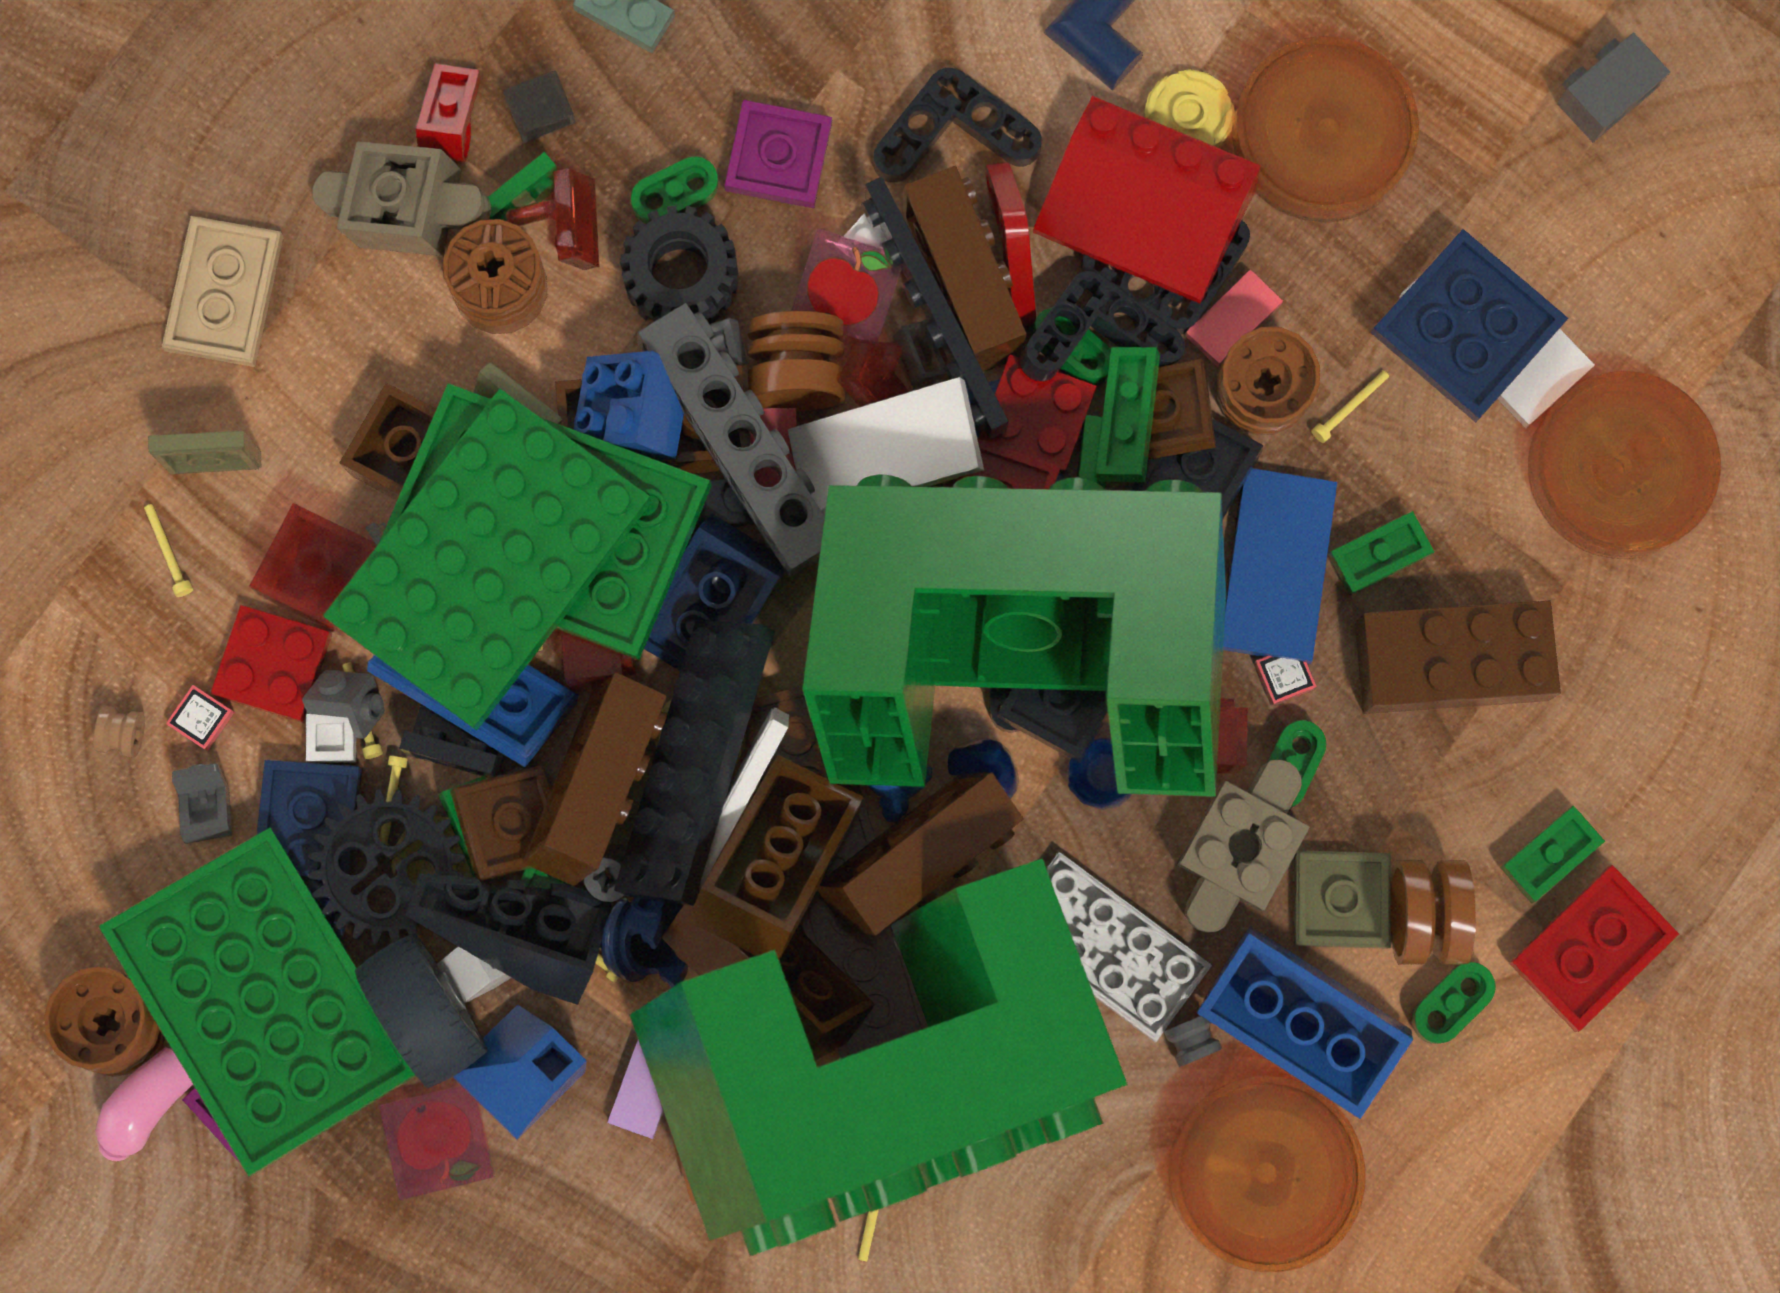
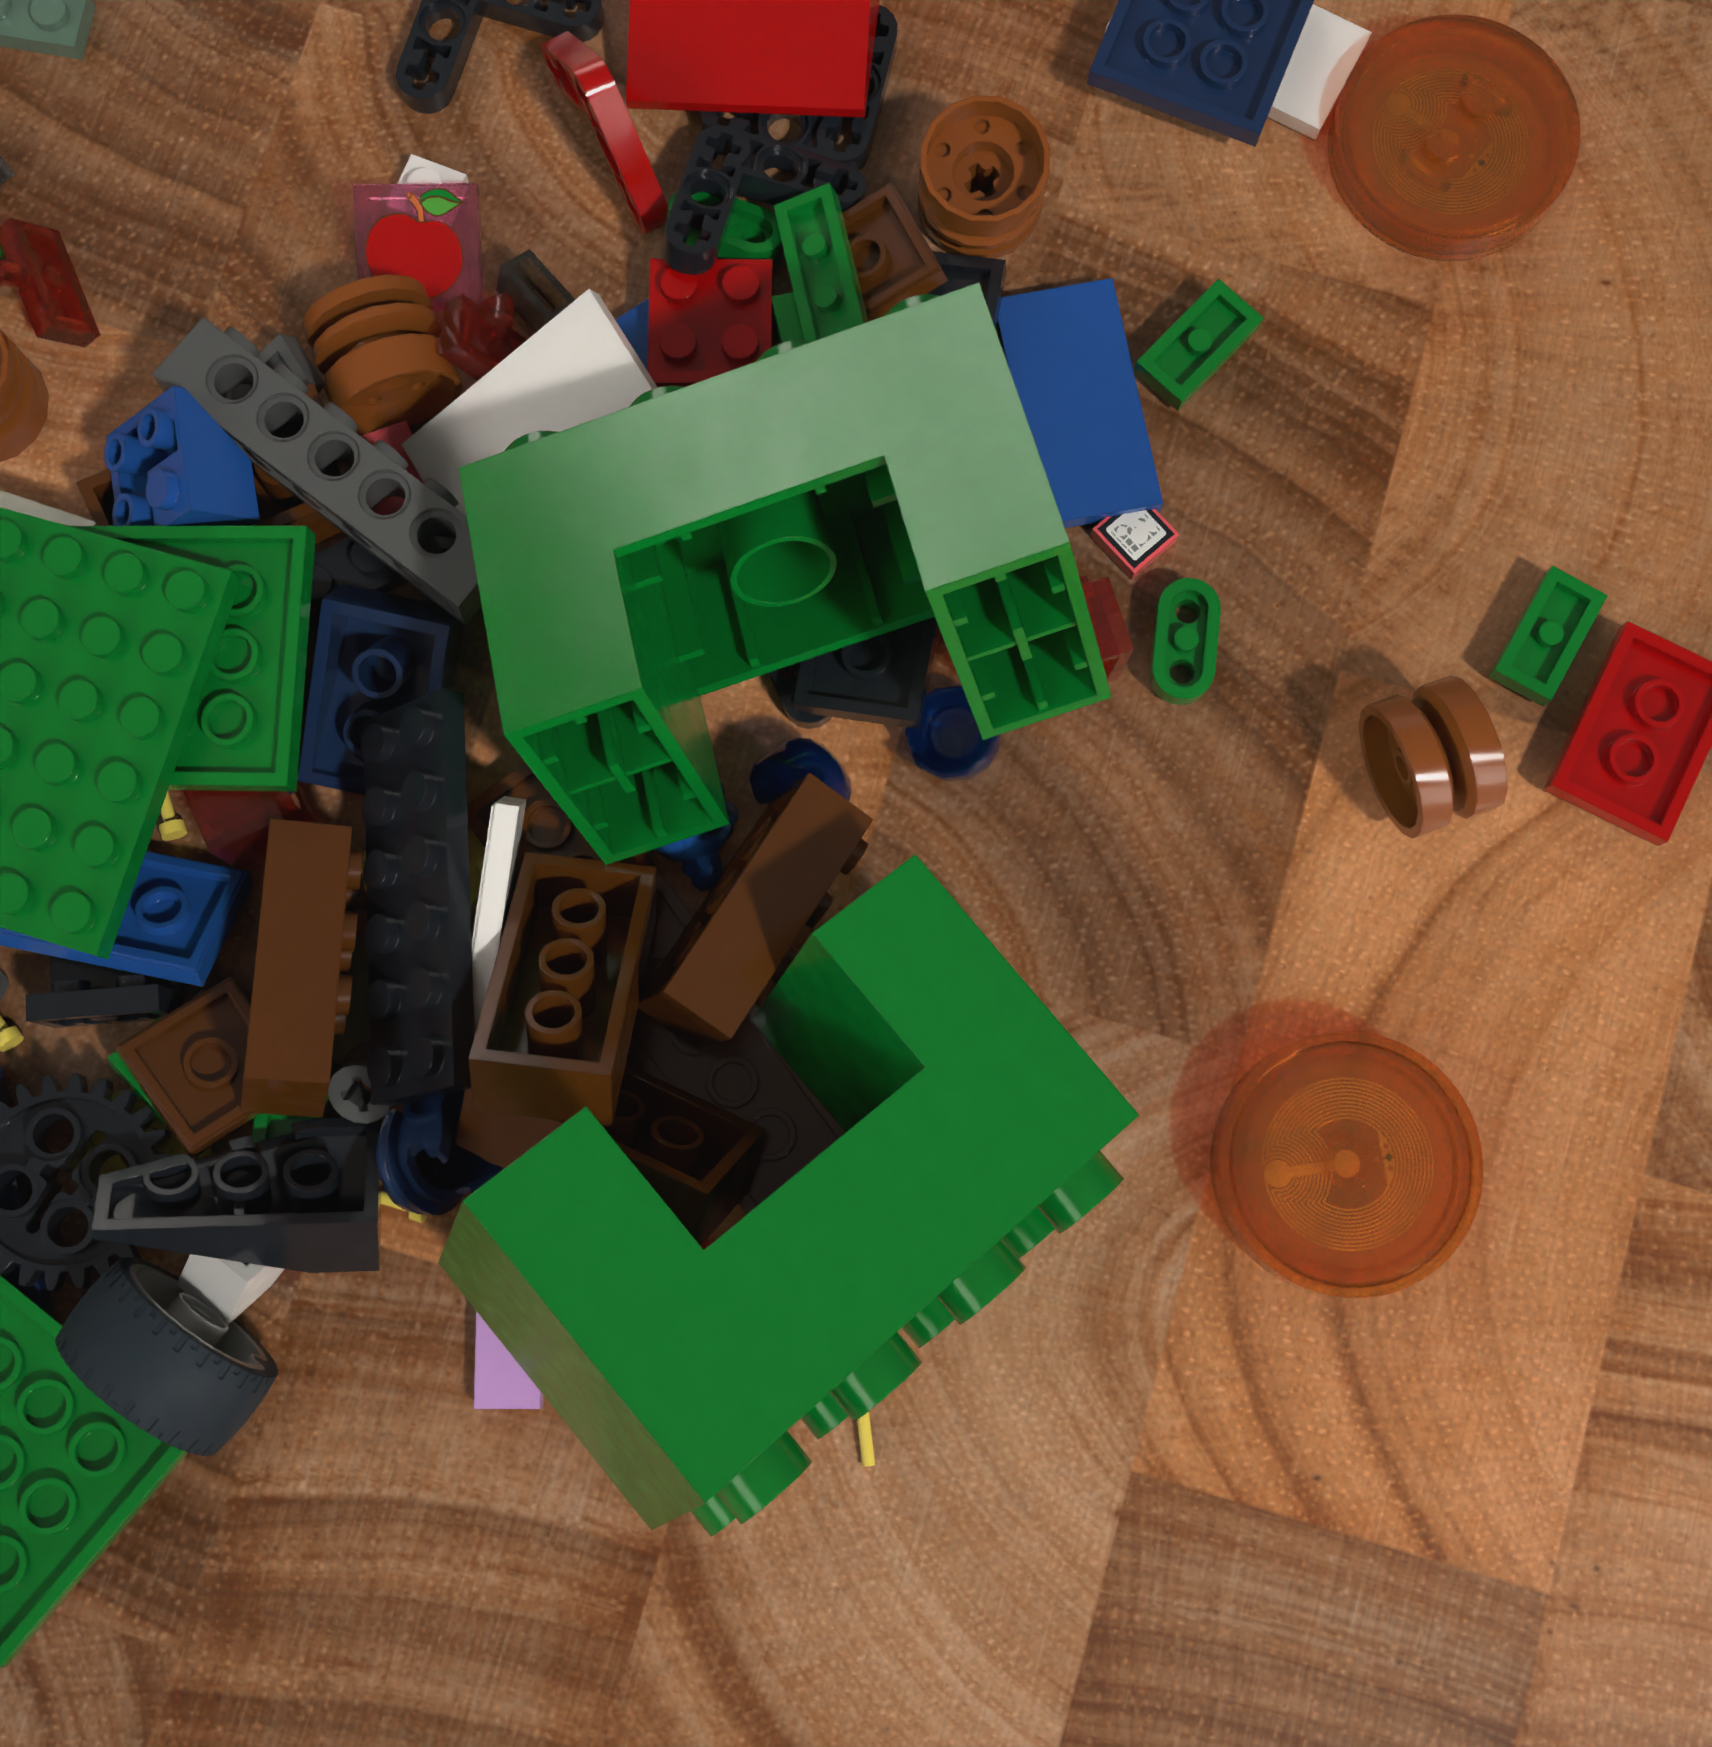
camera: 15 degrees left, 0 degrees up
light yellow piece [379,756,408,845] -> none
clear pink tile [379,1086,495,1200] -> none
blue slope [453,1005,587,1140] -> none
black tyre [620,205,738,323] -> none
green plate [631,156,718,224] -> none
magenta plate [724,100,832,209] -> none
black plate [861,176,1009,440] -> none
reddish brown brick [902,165,1026,372] -> none
white tile [1047,852,1212,1042] -> none
dark grey wheel [1164,1016,1223,1067] -> none
dark tan brick [1177,760,1310,932] -> none
coral tile [1185,270,1283,367] -> none
blue slope [1197,926,1413,1119] -> none
olive tile [1294,851,1391,949] -> none
light yellow piece [1311,370,1389,443] -> none
reddish brown brick [1355,600,1561,714] -> none
green plate [1412,962,1496,1044] -> none

